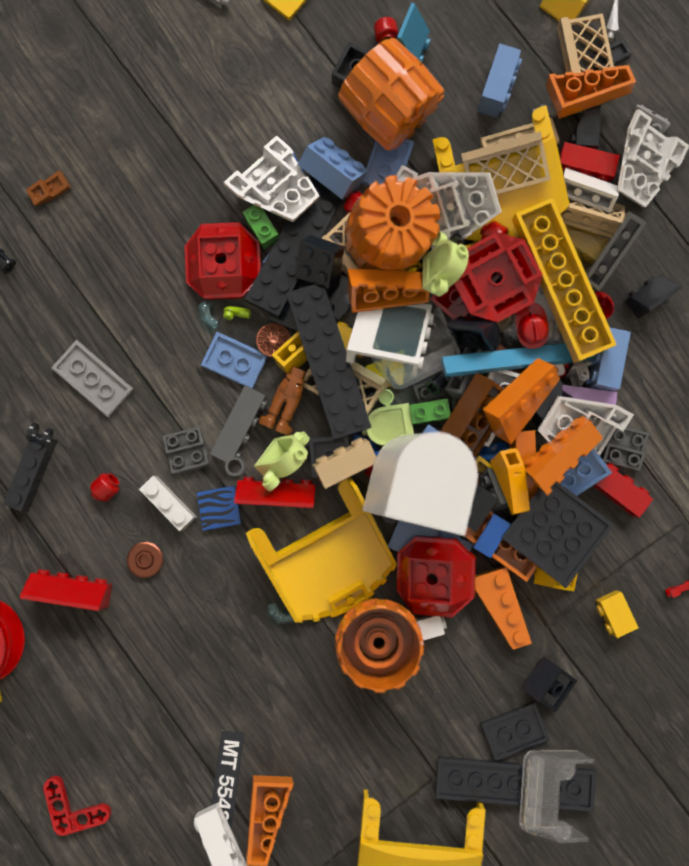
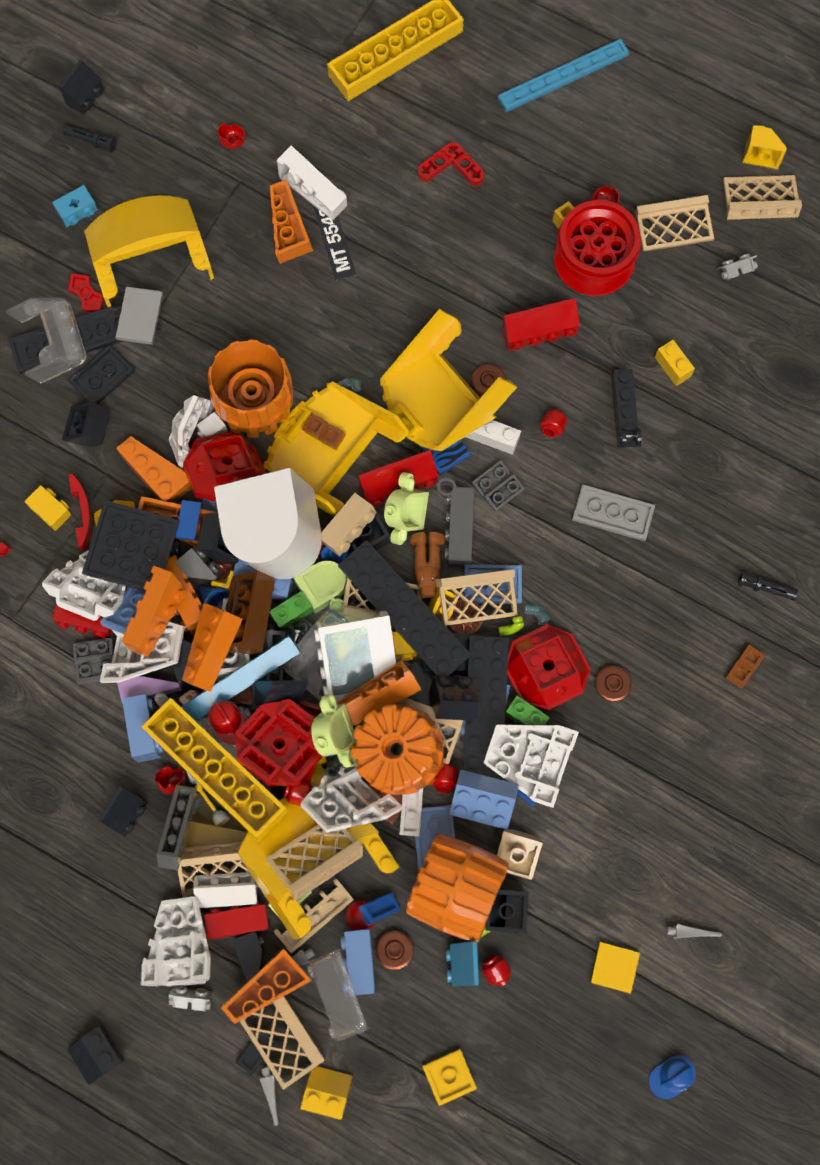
camera: 155 degrees right, 10 degrees down
light orange slope [490,448,530,515] -> none
none -> white wedge [42,550,126,621]
none -> red tile [68,273,104,313]
none -> red slope [69,474,93,552]
none -> light grey tile [116,287,163,345]
none -> white wedge [169,395,214,472]
none -> dark orange slope [302,414,346,450]
none -> clear windscreen [307,949,370,1042]
none -> red hair [345,901,376,931]
none -> blue tile [358,892,401,926]
none -> copper wheel [376,931,414,970]
none -> yellow windscreen [380,309,517,451]
none -> tan fence [435,569,518,626]
none -> tan slope [497,829,543,880]
none -> copper wheel [595,665,632,702]

